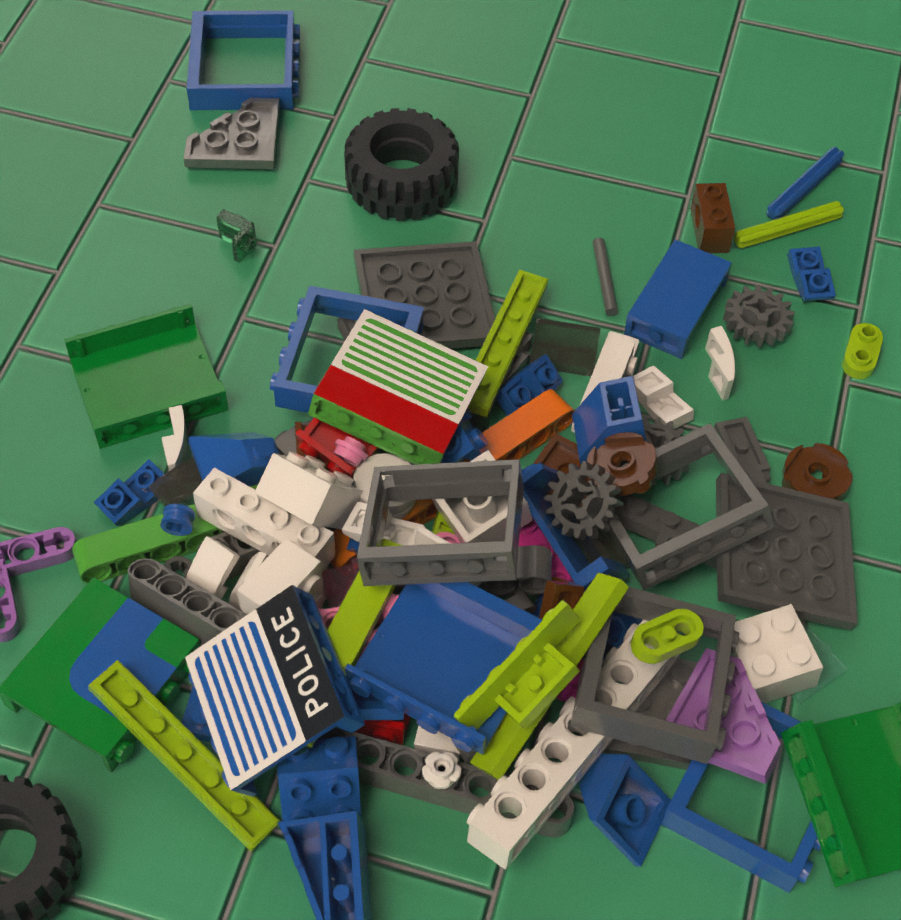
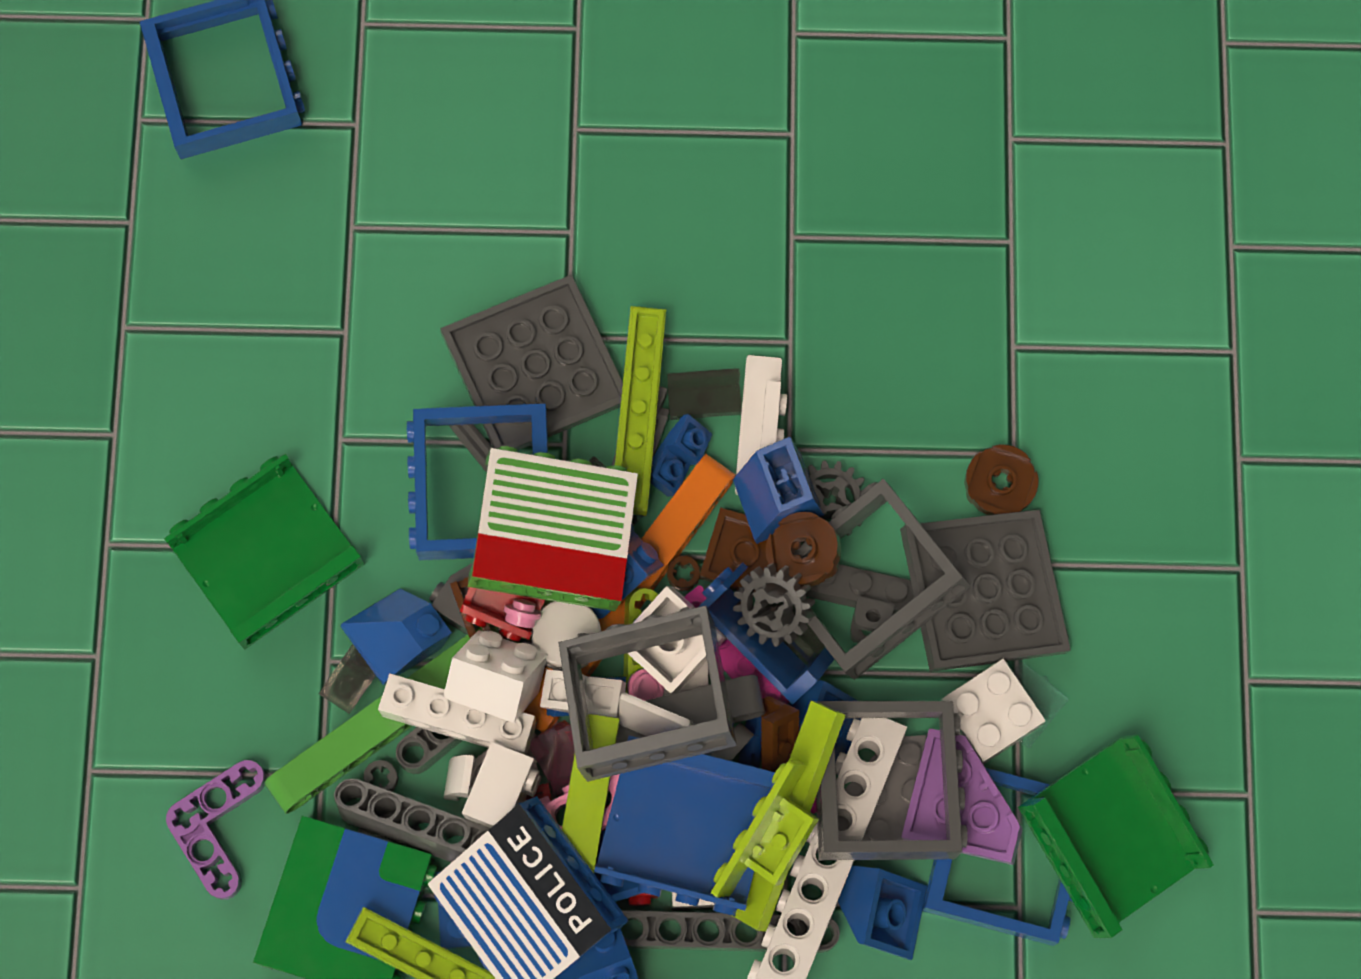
camera: 15 degrees left, 20 degrees up
blue slope [94,459,175,526] -> none
blue bush [160,504,195,536] -> none
white slope [162,405,188,483] -> none
flat silver plate [184,98,280,169] -> none
white slope [186,536,240,599] -> none
clear green bracket [216,209,257,263] -> none
black tyre [344,108,459,221] -> none
white plate [422,751,461,789] -> none
dark grey bar [592,238,618,316] -> none
blue panel [624,239,732,359] -> none
lime plate [630,609,704,664] -> none
white slope [633,365,694,429] -> none
reddish brown brick [690,183,735,253] -> none
white slope [705,326,735,401] -> none
dark grey hinge [714,417,771,483] -> none
dark grey gear [723,285,794,347] -> none
lime axle [733,201,844,248] -> none
blue axle [766,147,844,220] -> none
blue slope [787,246,836,301] -> none
lime plate [842,323,883,379] -> none

